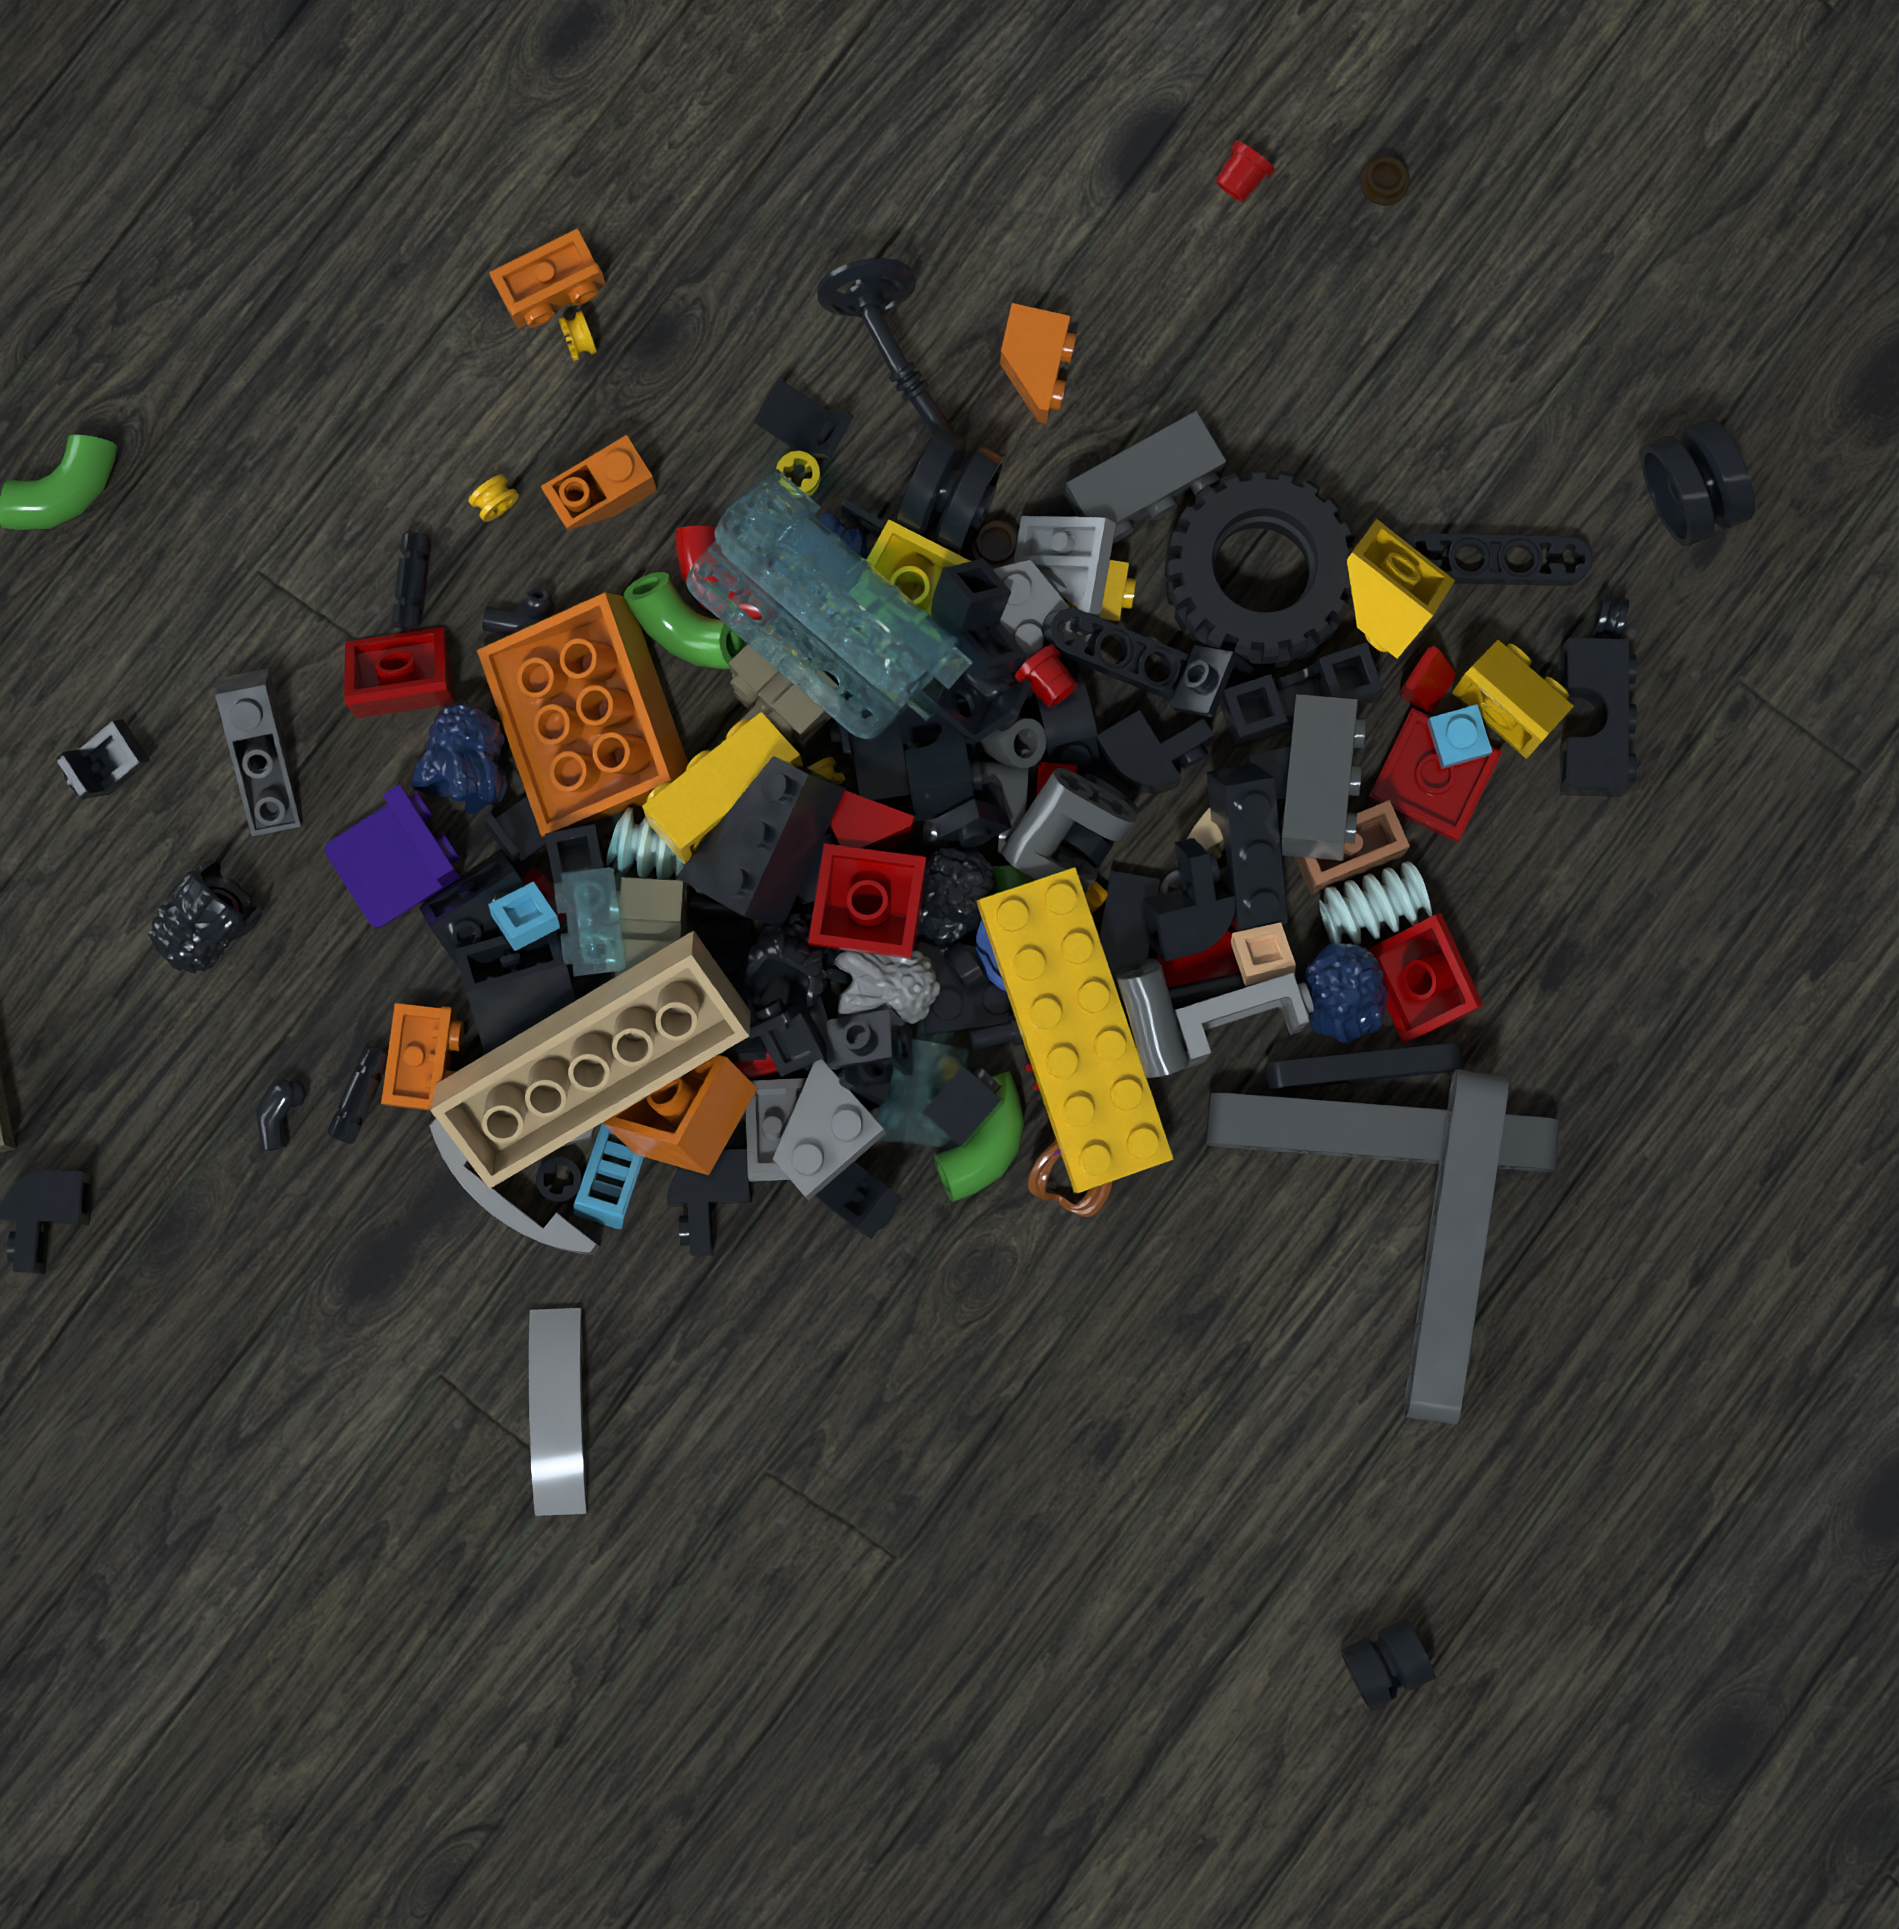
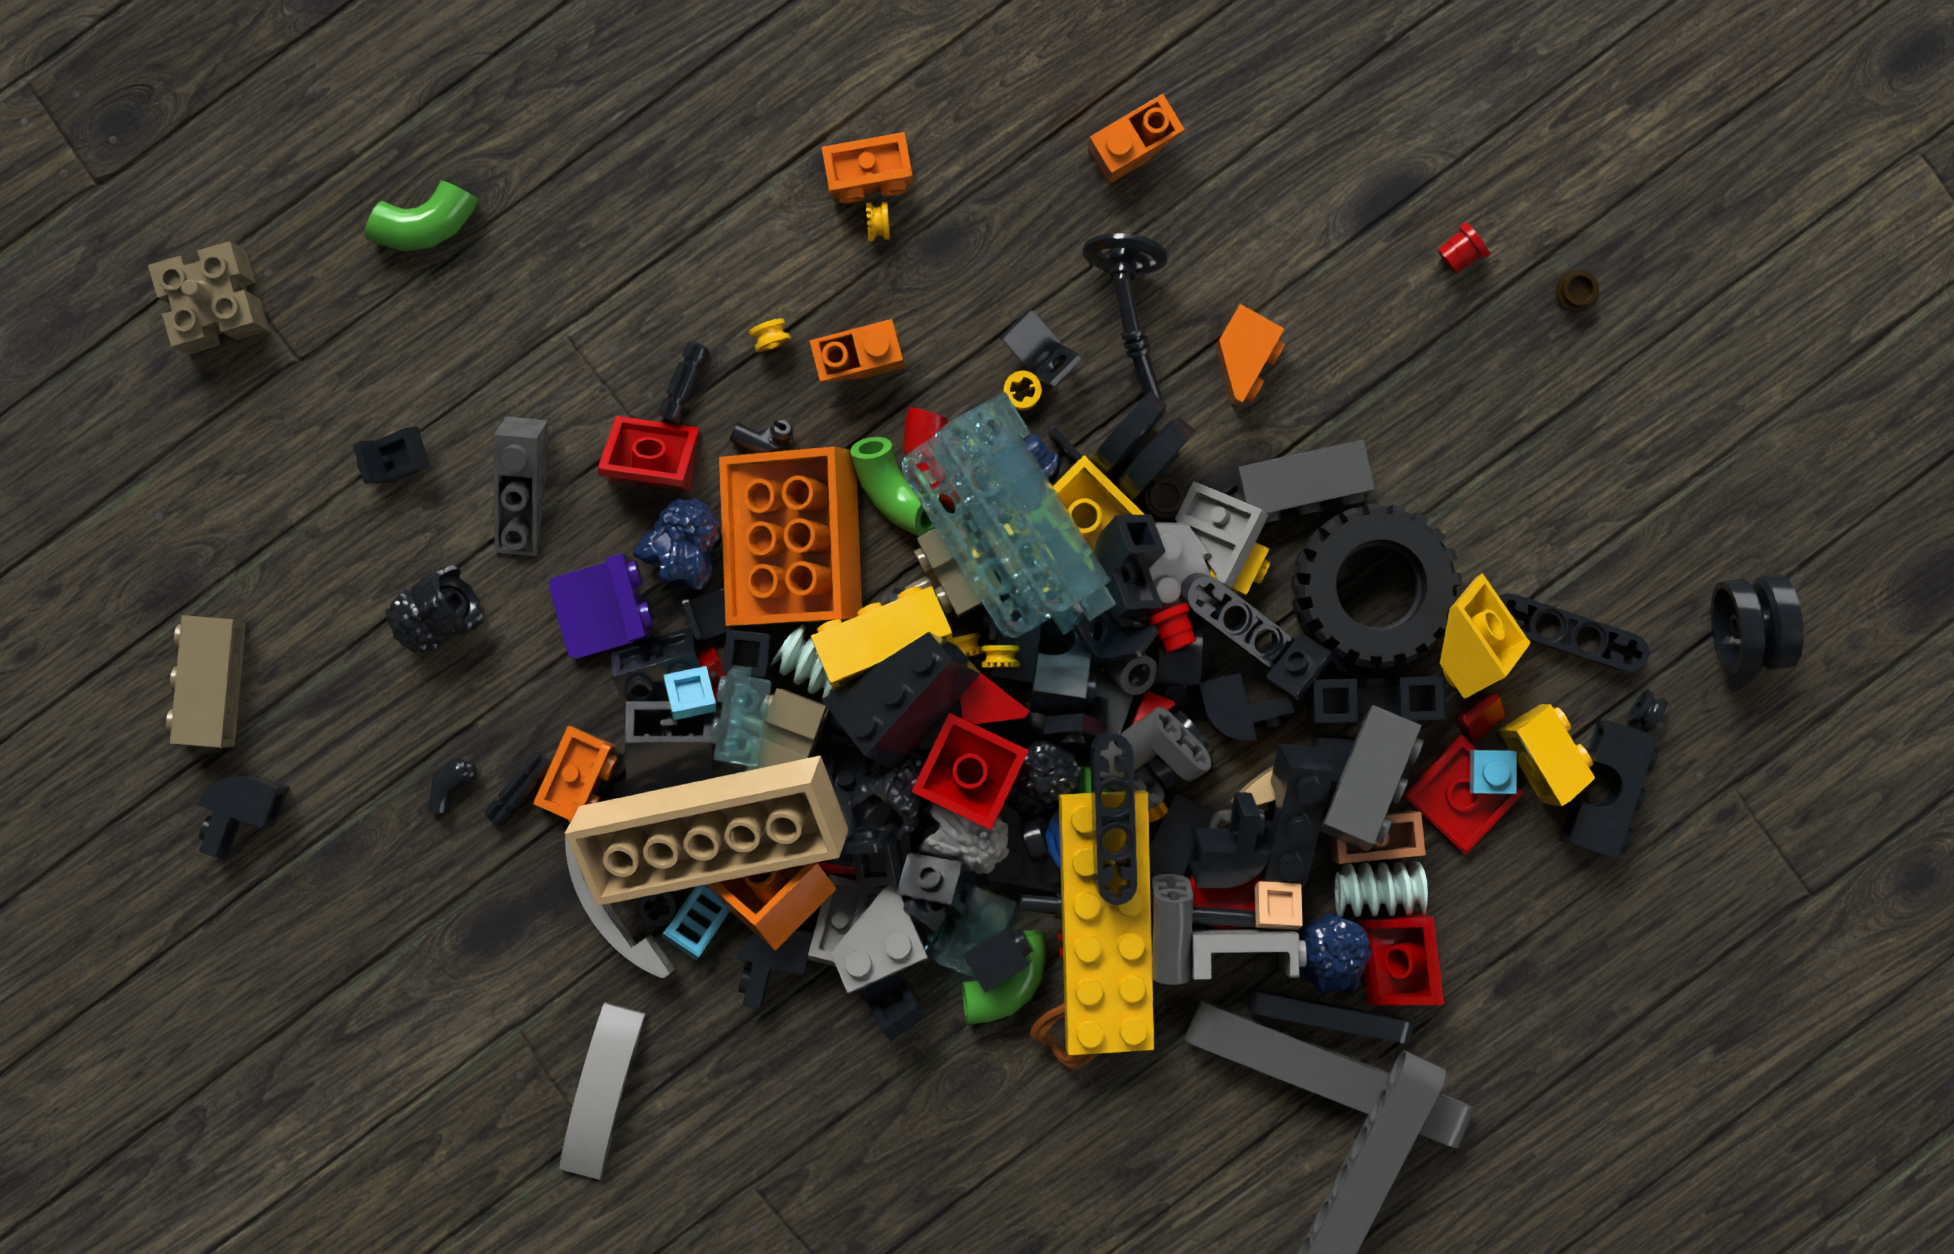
camera: 20 degrees right, 5 degrees up
none -> yellow bush [981,645,1020,668]
none -> orange slope [1087,94,1185,184]
none -> black beam [1090,731,1137,905]

